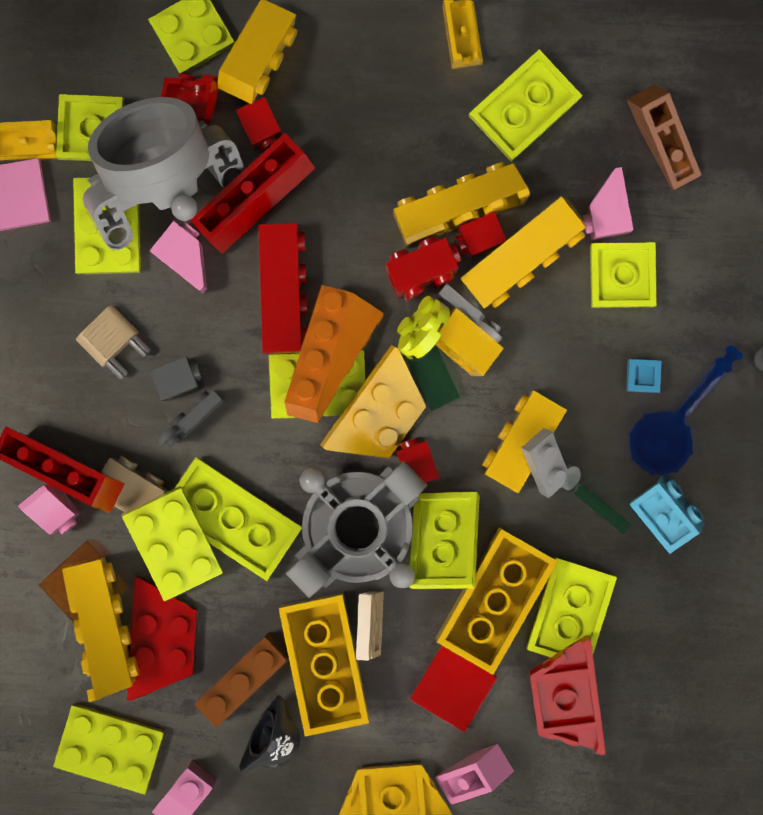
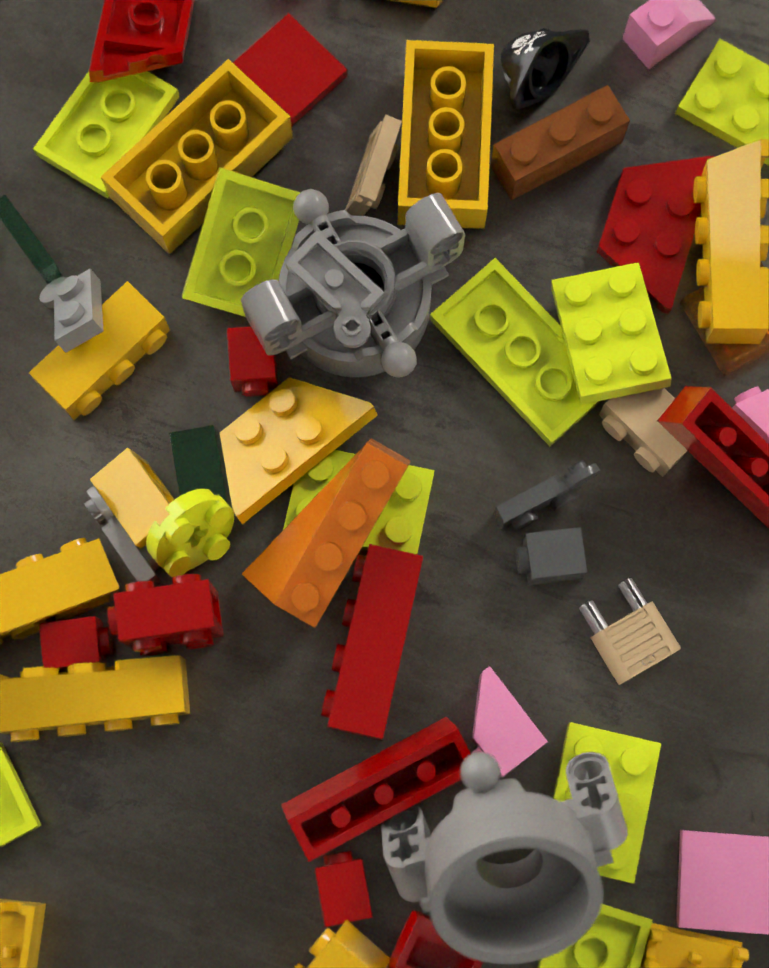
camera: 165 degrees left, 10 degrees down
none -> light grey hinge [285,230,385,348]

